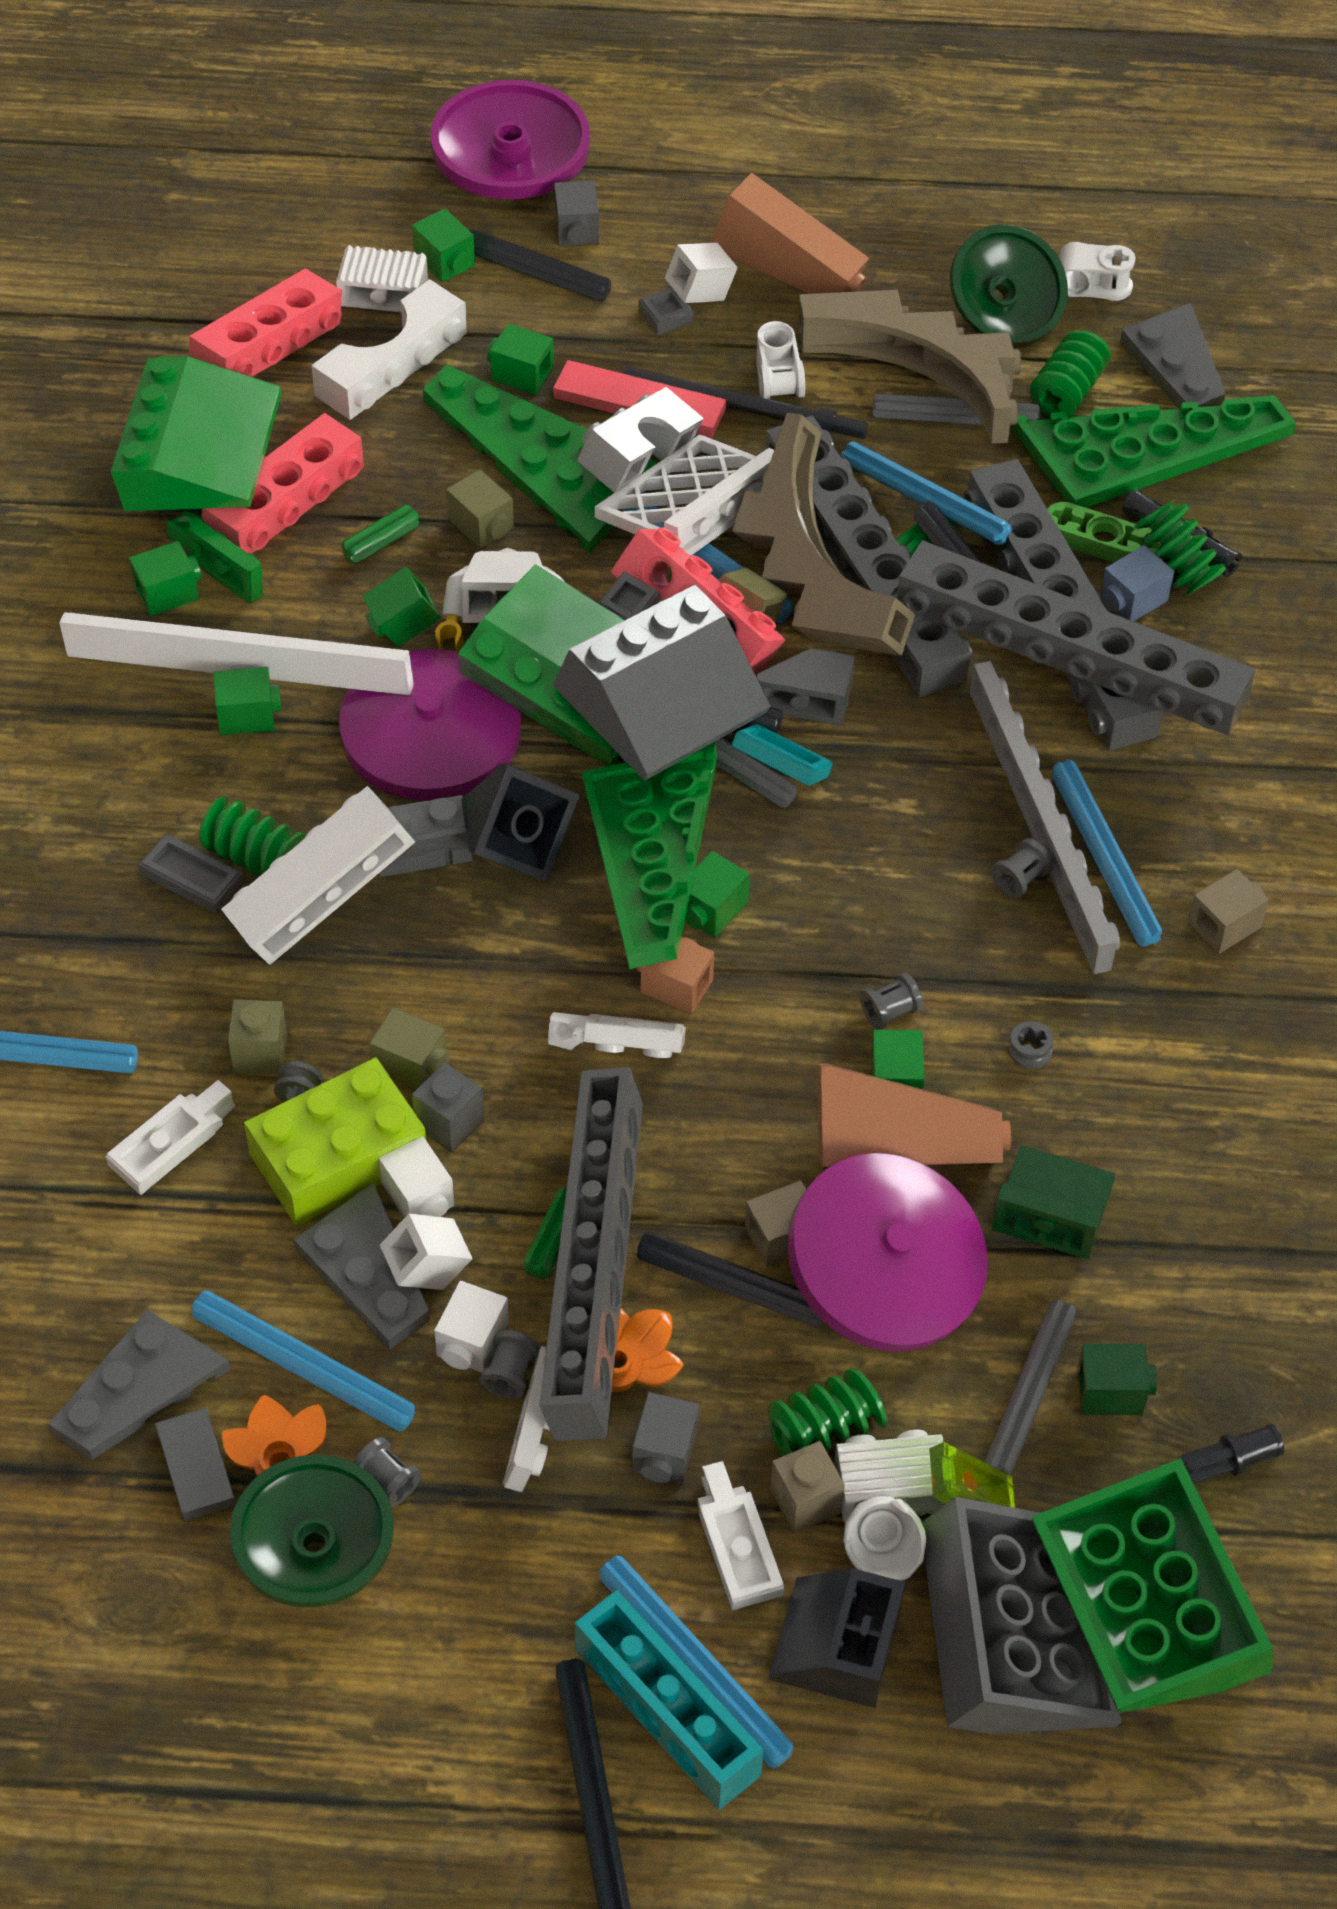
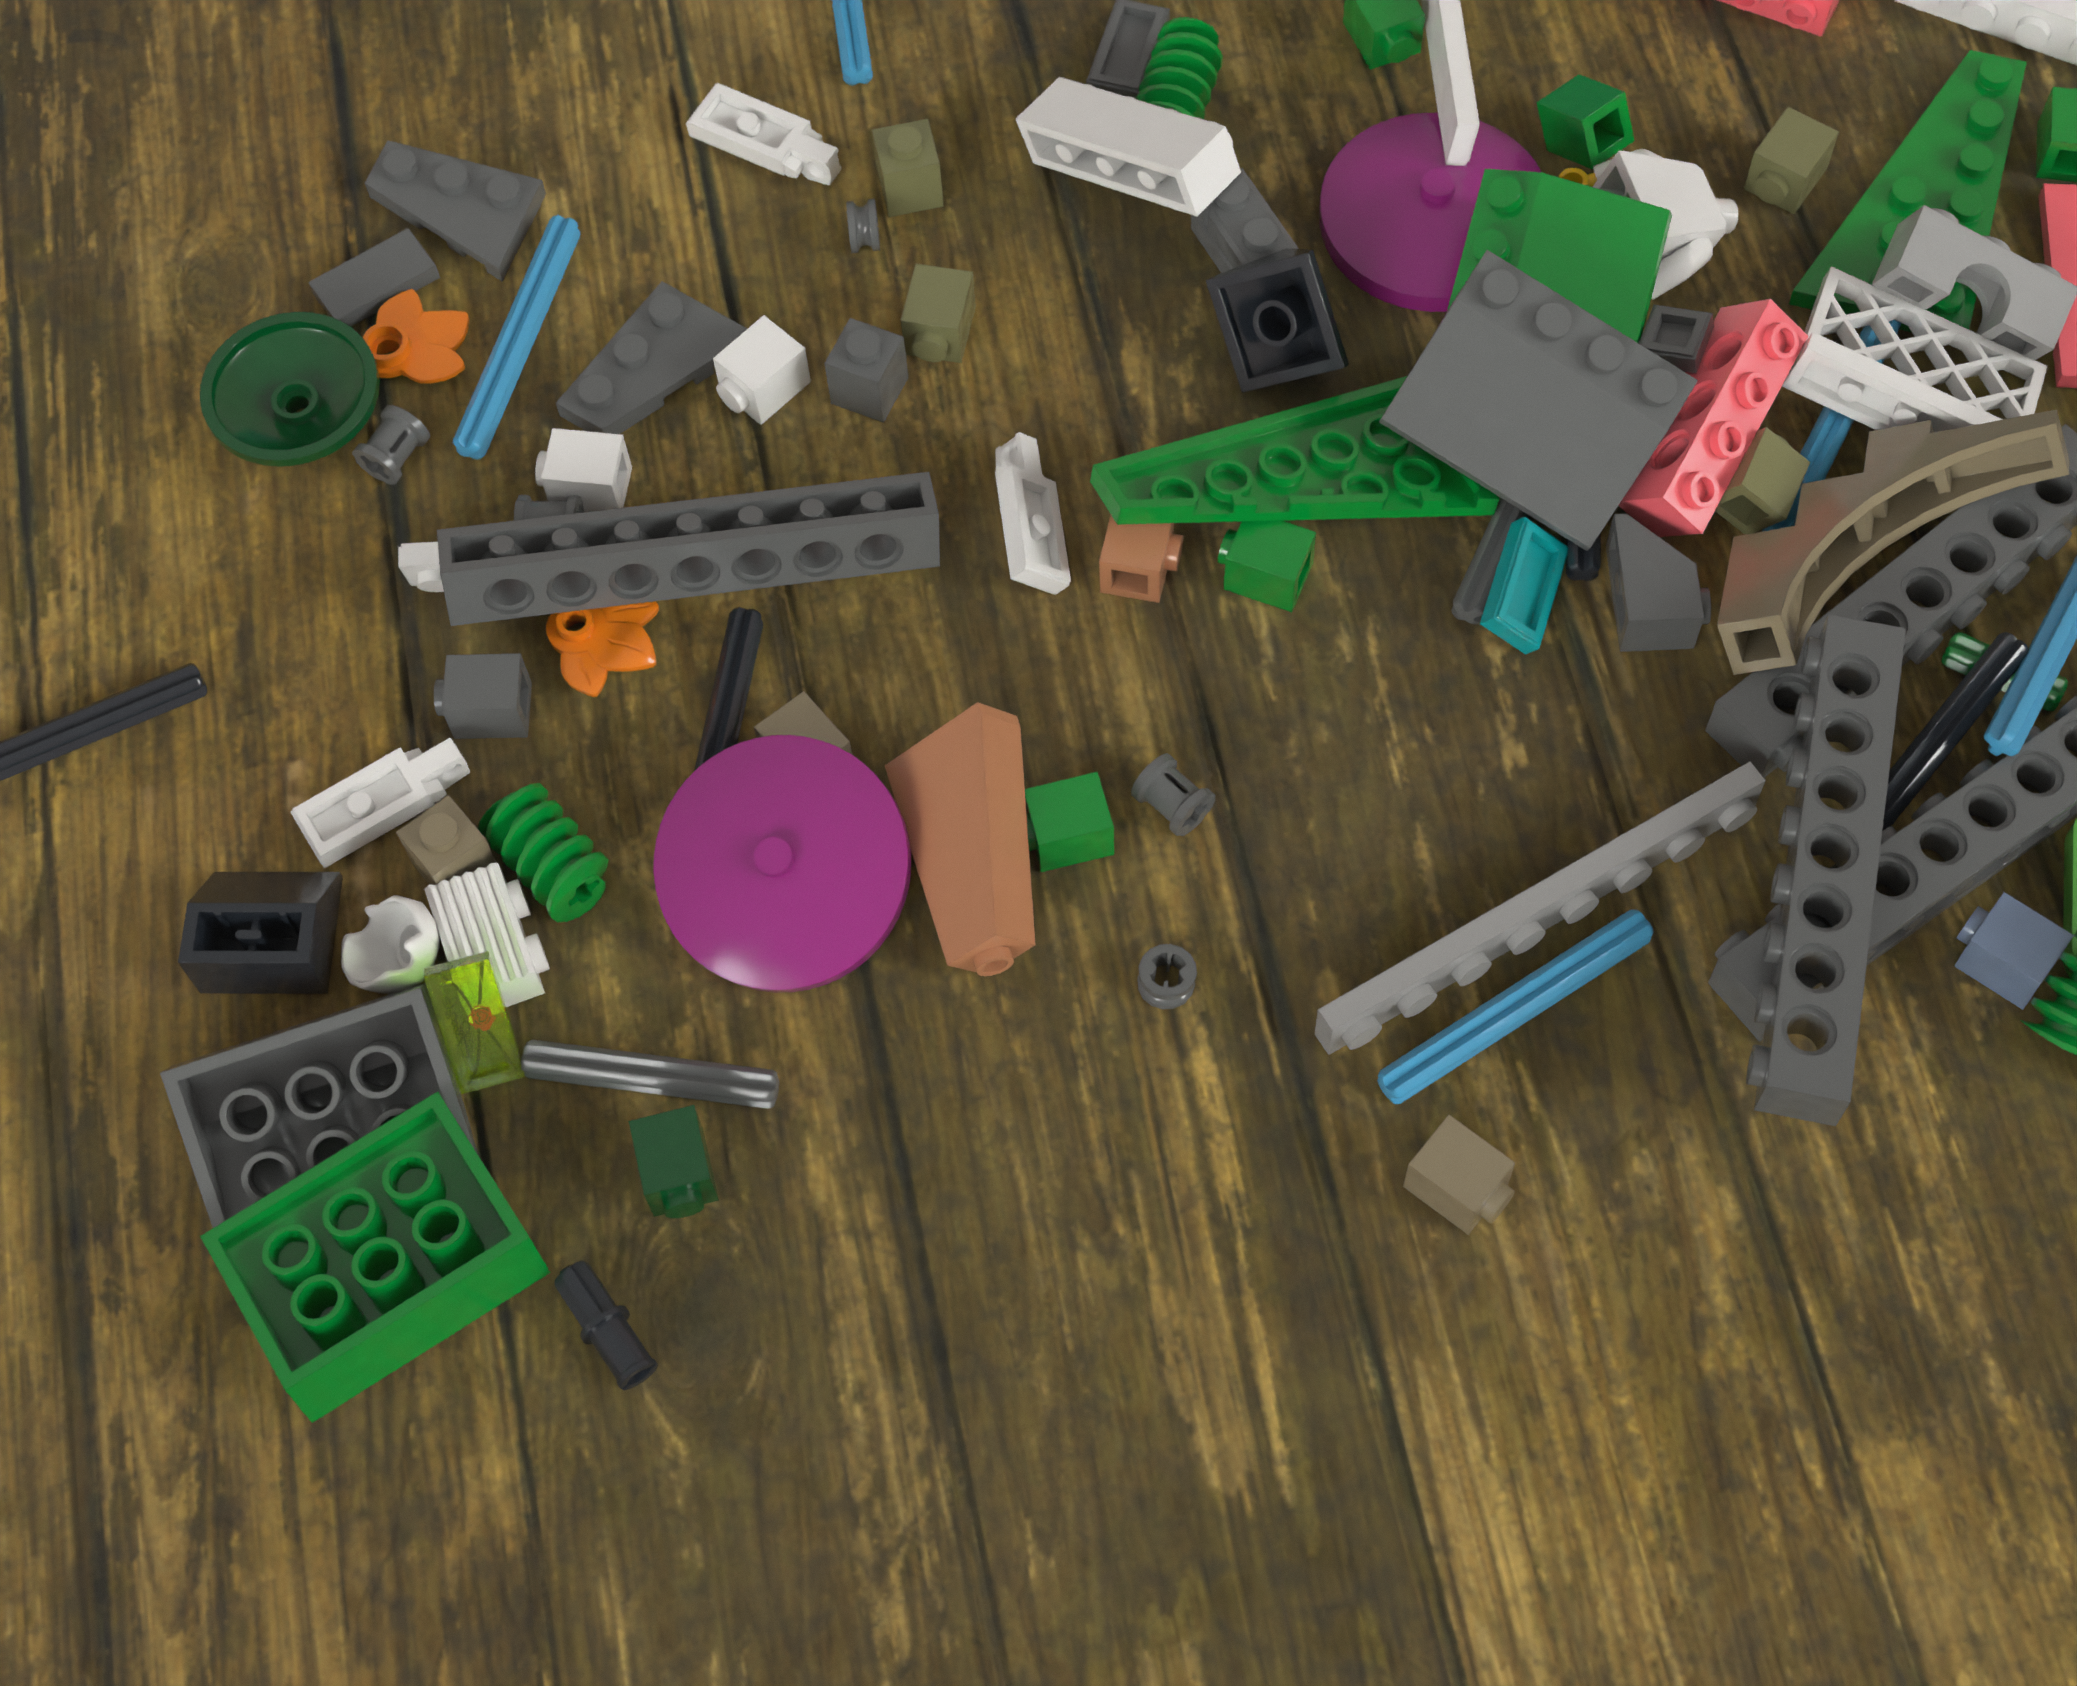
camera: 80 degrees right, 10 degrees up
lime brick [244,1057,426,1227] -> none
green axle [341,505,419,564] -> none
white brick [380,1213,473,1290] -> none
teal brick [575,1590,764,1810] -> none
dark azure axle [599,1555,793,1768] -> none
dark grey bush [991,838,1053,899] -> none
dark green bracket [992,1146,1115,1260] -> none

